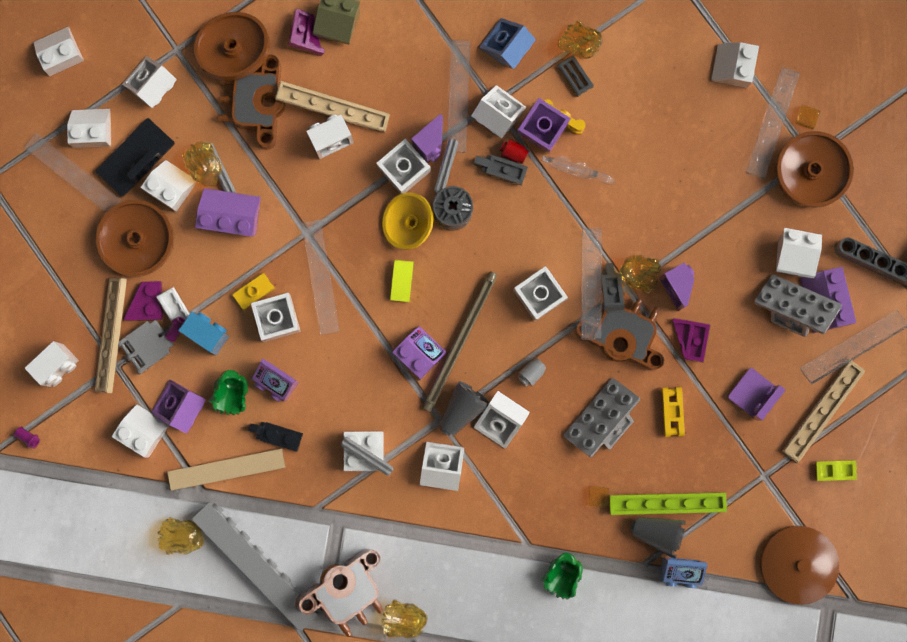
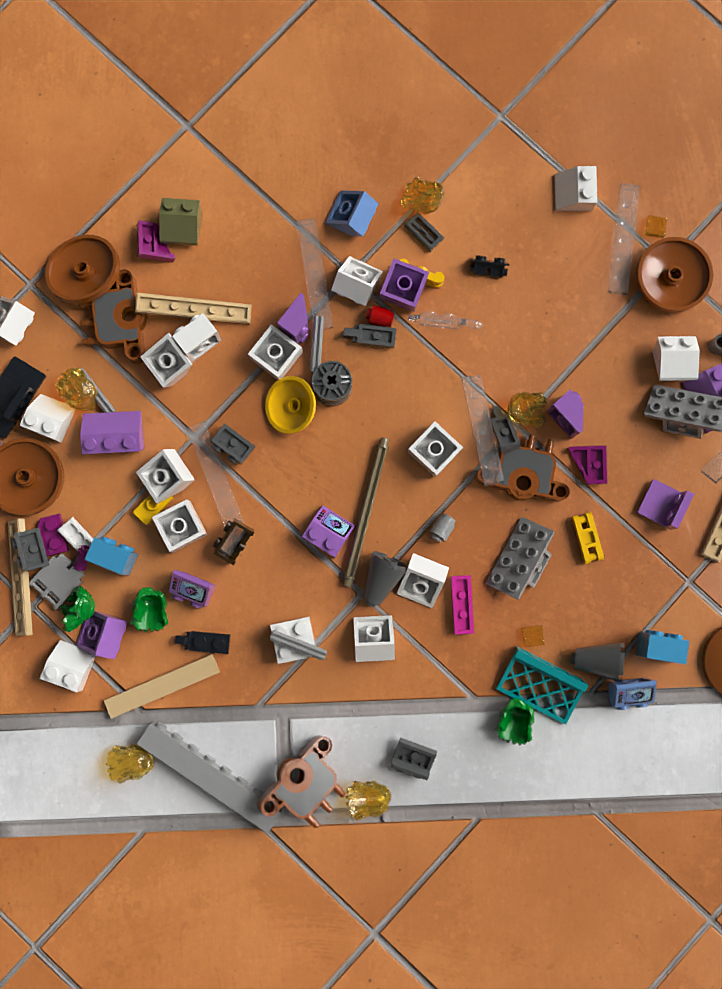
camera: 15 degrees left, 0 degrees up
neon yellow slope [390,260,414,302] -> none
lime plate [609,493,727,515] -> none
none -> dark grey bracket [12,527,49,572]
none -> green hair [61,586,95,632]
none -> white slope [136,449,195,504]
none -> white slope [141,333,193,388]
none -> dark grey bracket [210,423,255,465]
none -> dark brown window [213,518,254,566]
none -> dark grey bracket [391,737,437,780]
none -> dark pink plate [451,575,474,635]
none -> black hinge [469,255,509,278]
none -> teal fence [496,646,589,724]
none -> dark azure brick [636,630,689,664]

